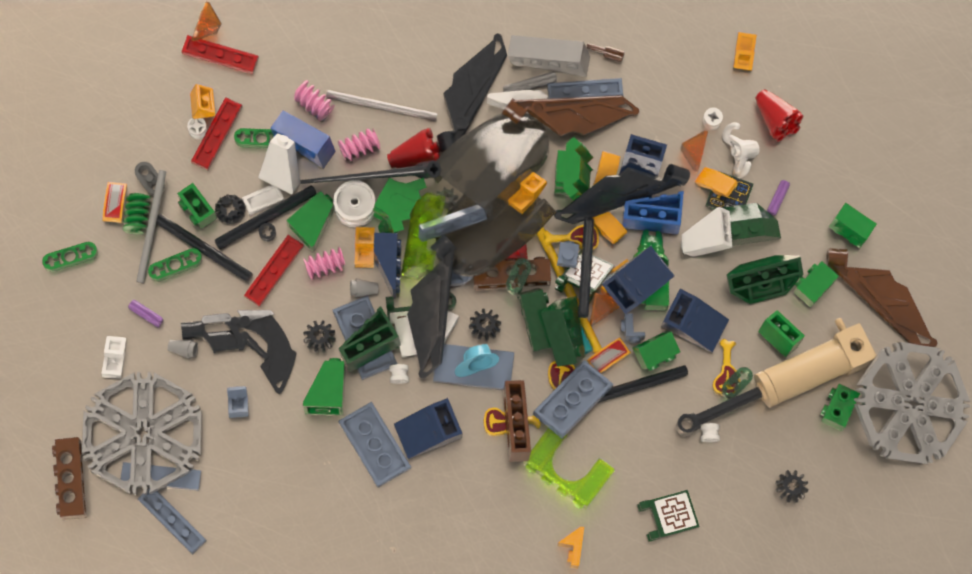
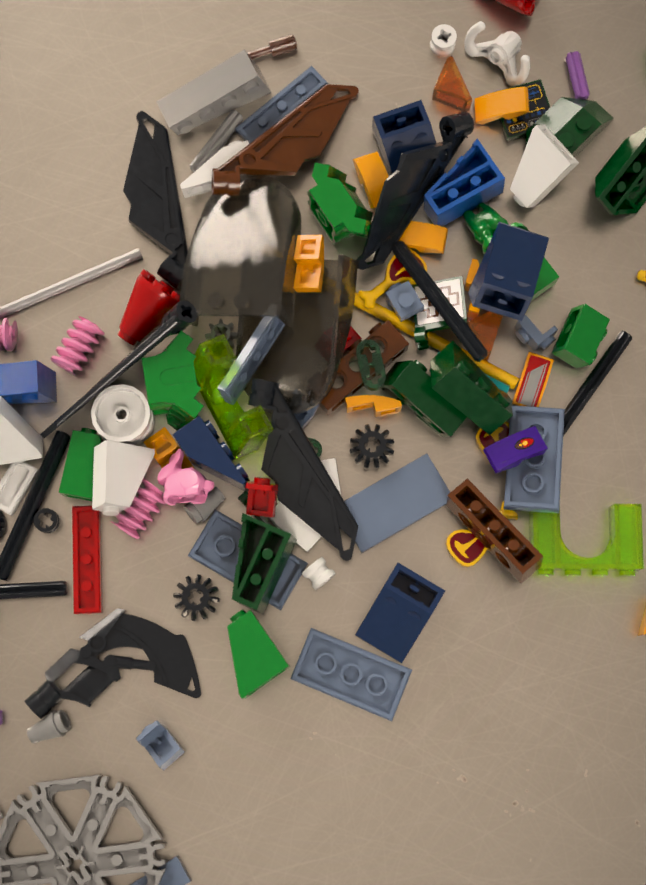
camera: 30 degrees left, 5 degrees up
medium azure piece [454,344,499,377] -> none
dark blue slope [661,288,729,353] -> none
none -> white slope [92,440,155,516]
none -> bright pink animal [157,449,214,506]
none -> red bracket [245,477,278,518]
none -> light orange slope [345,395,402,417]
none -> dark purple slope [483,426,548,473]

